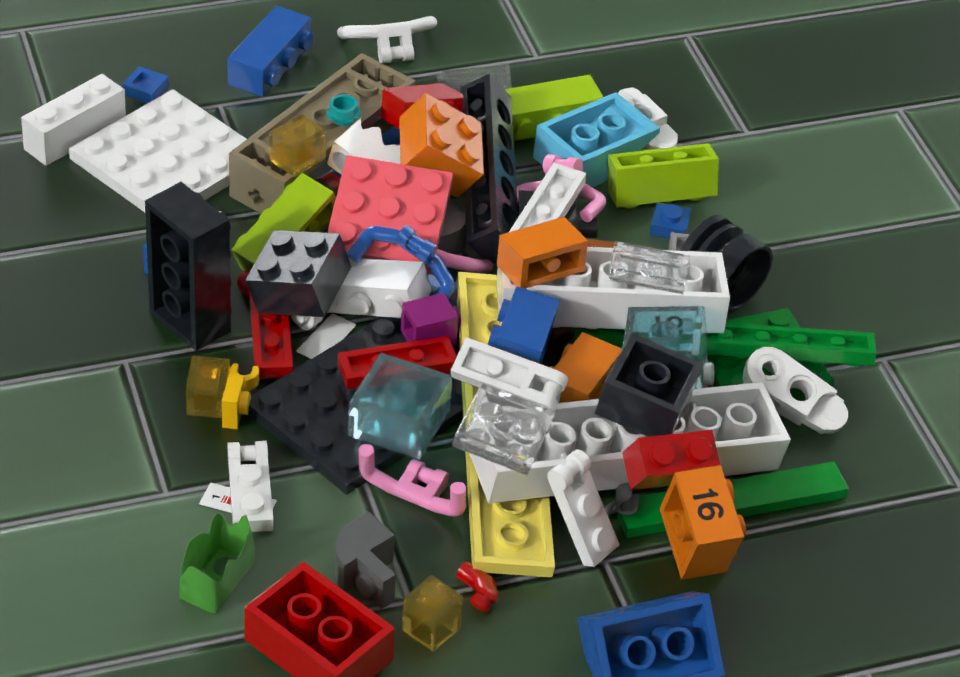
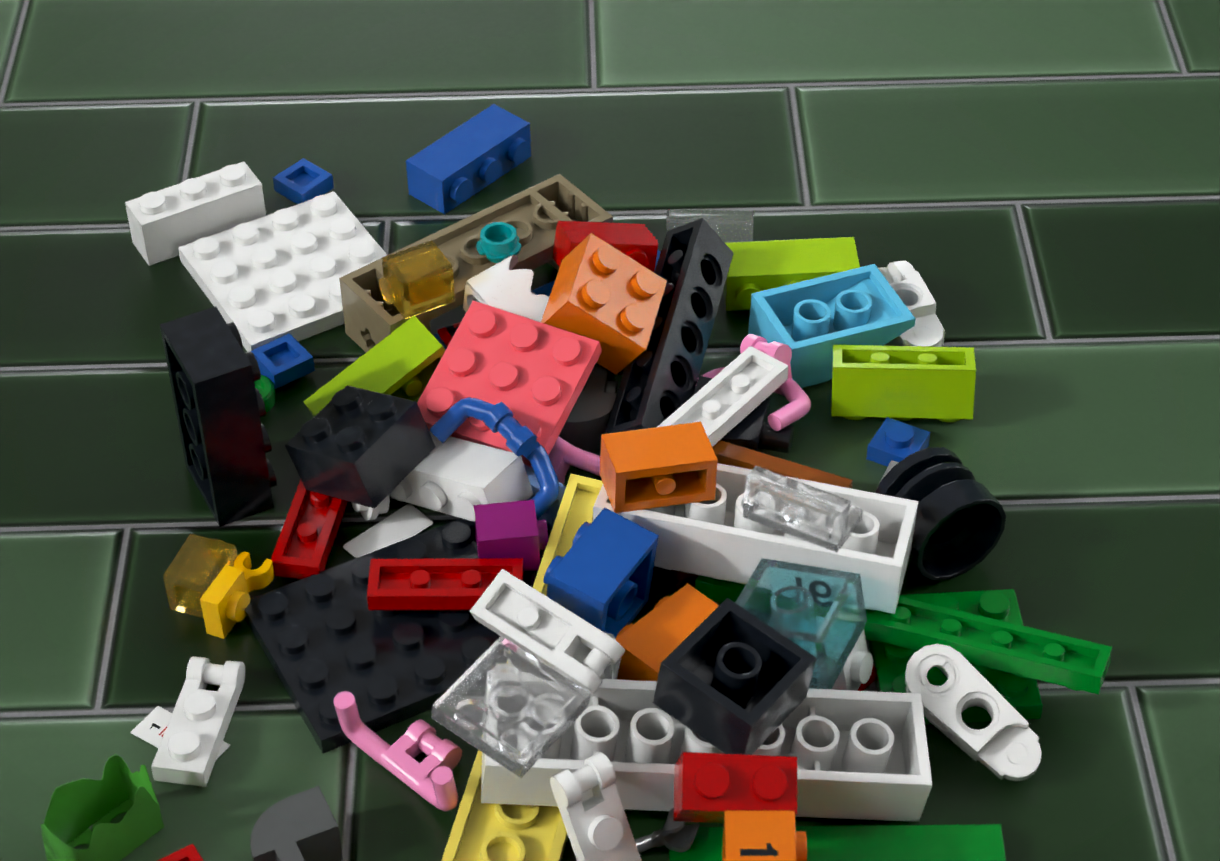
camera: 20 degrees right, 0 degrees up
white piece [337,16,437,64] -> none
clear light blue brick [348,353,452,459] -> none

